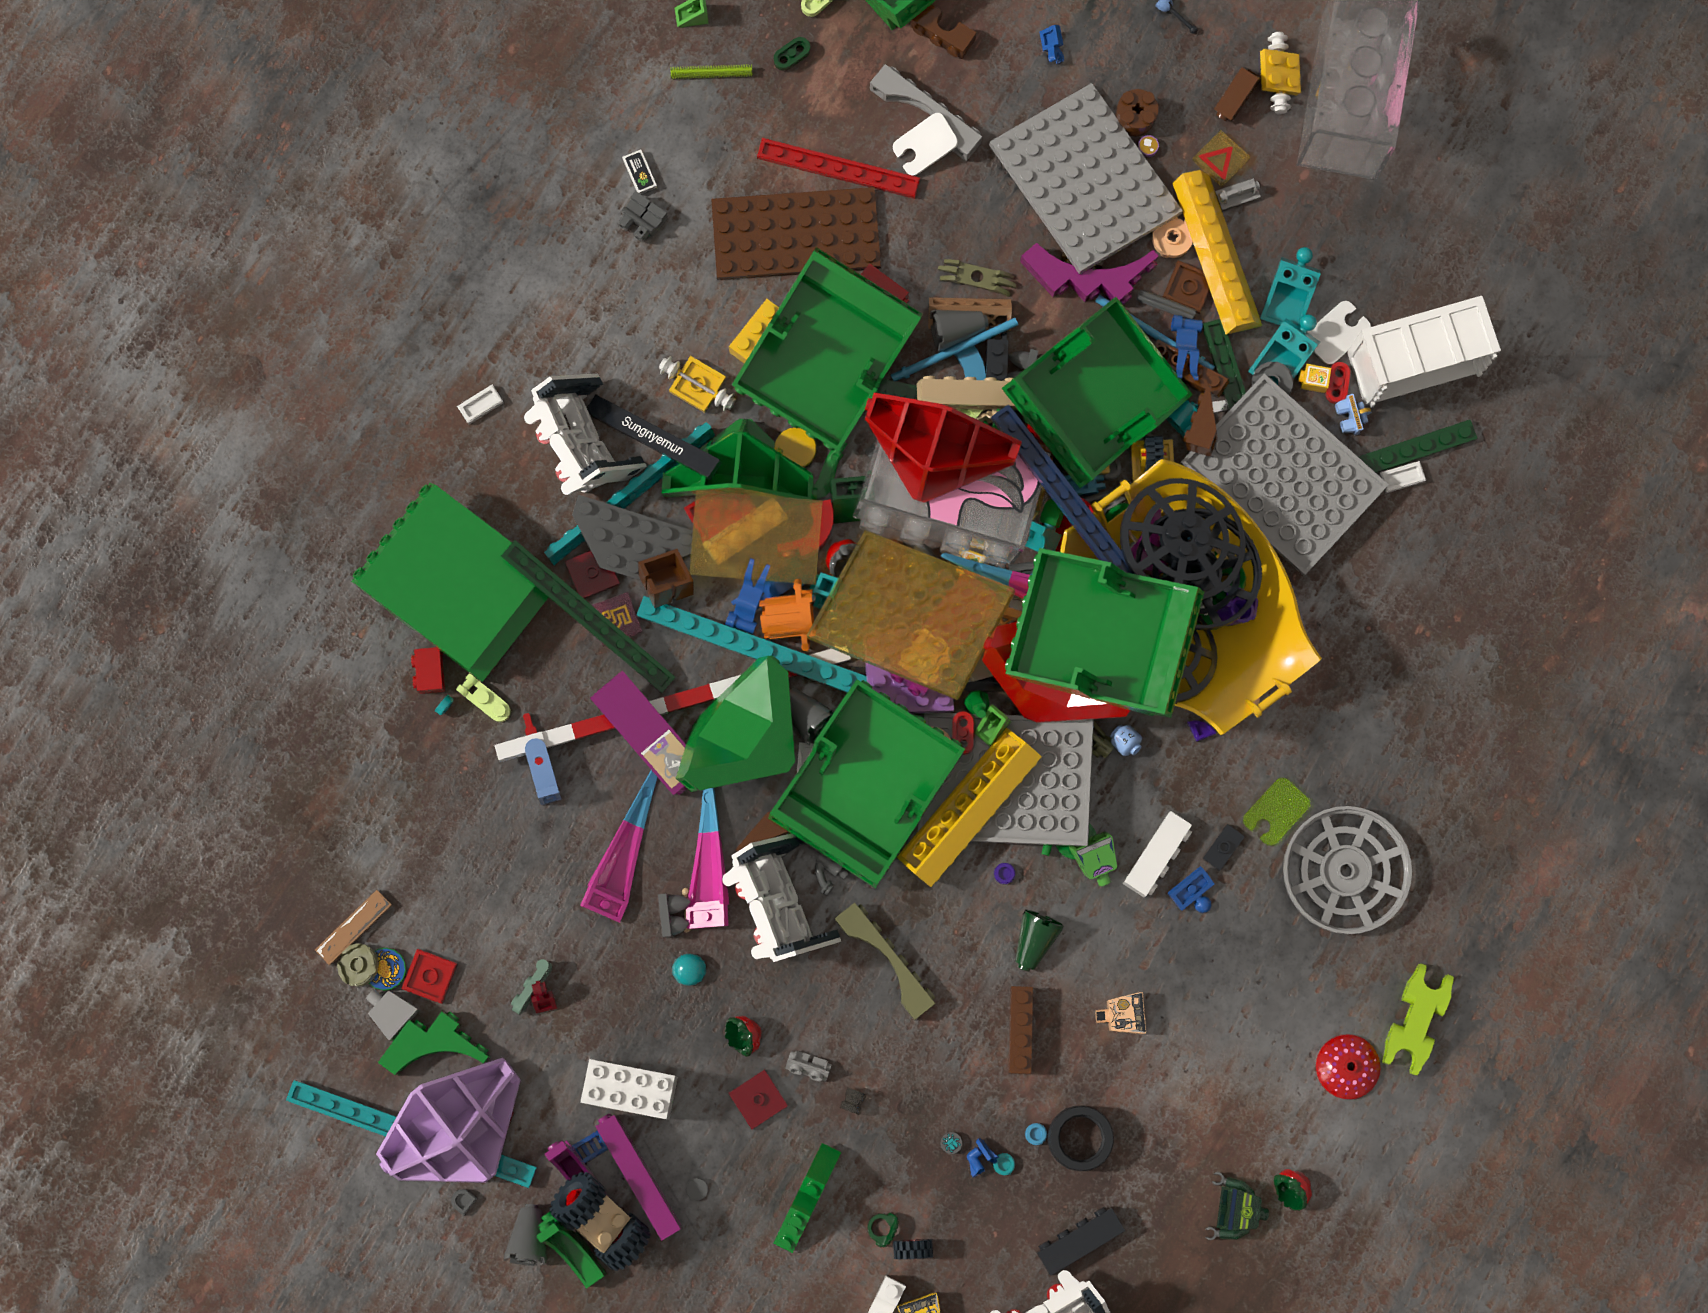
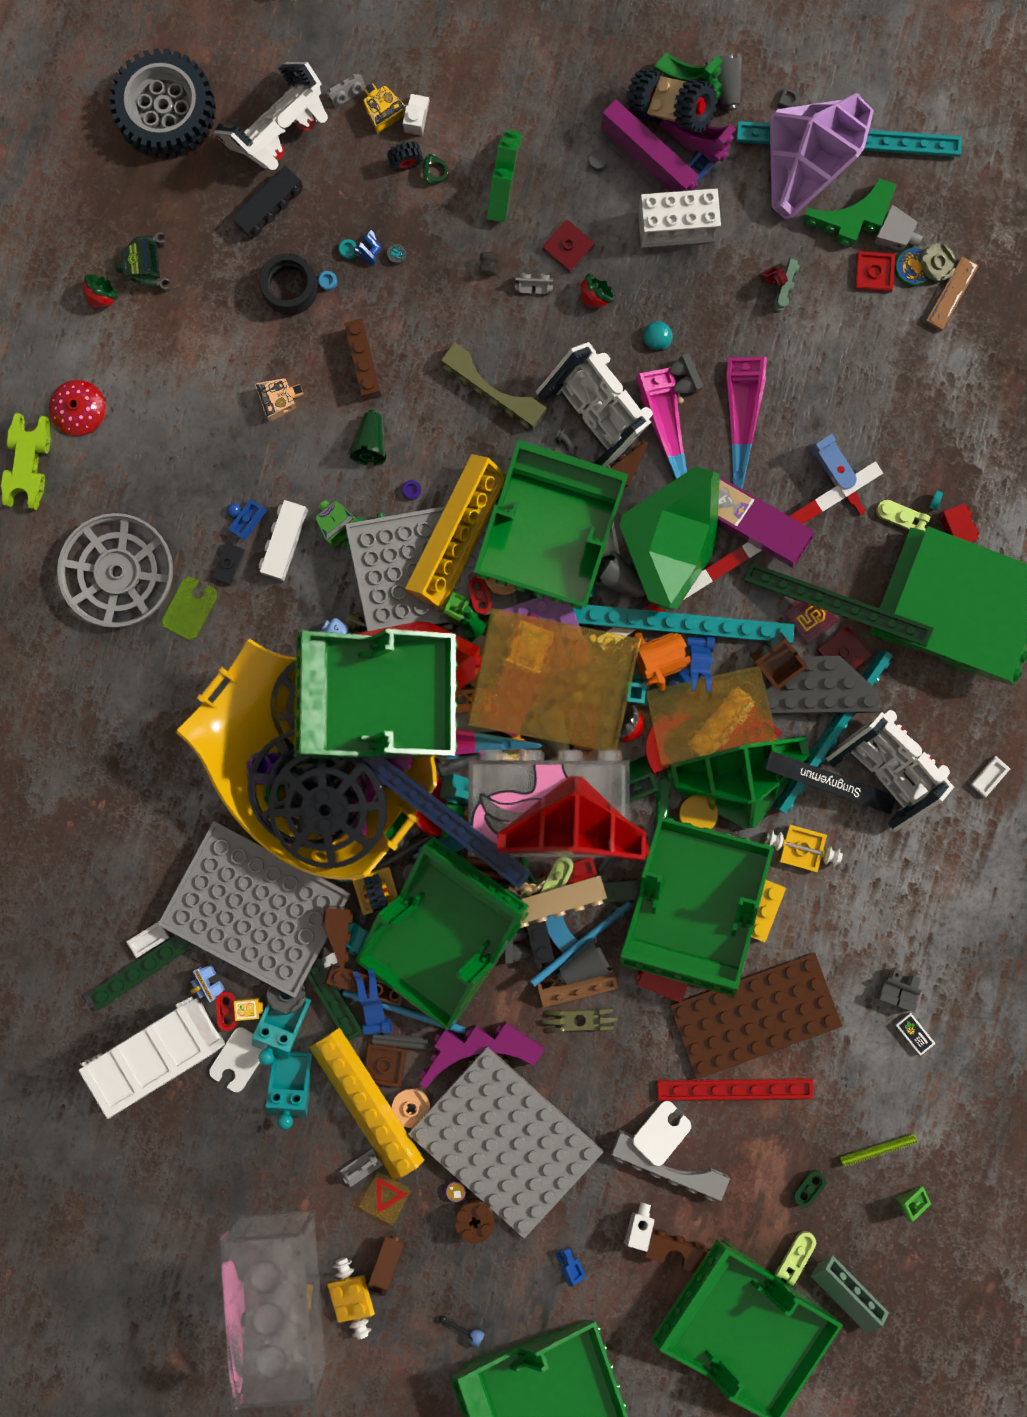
camera: 165 degrees right, 5 degrees up
none -> white torso [624,1202,654,1251]

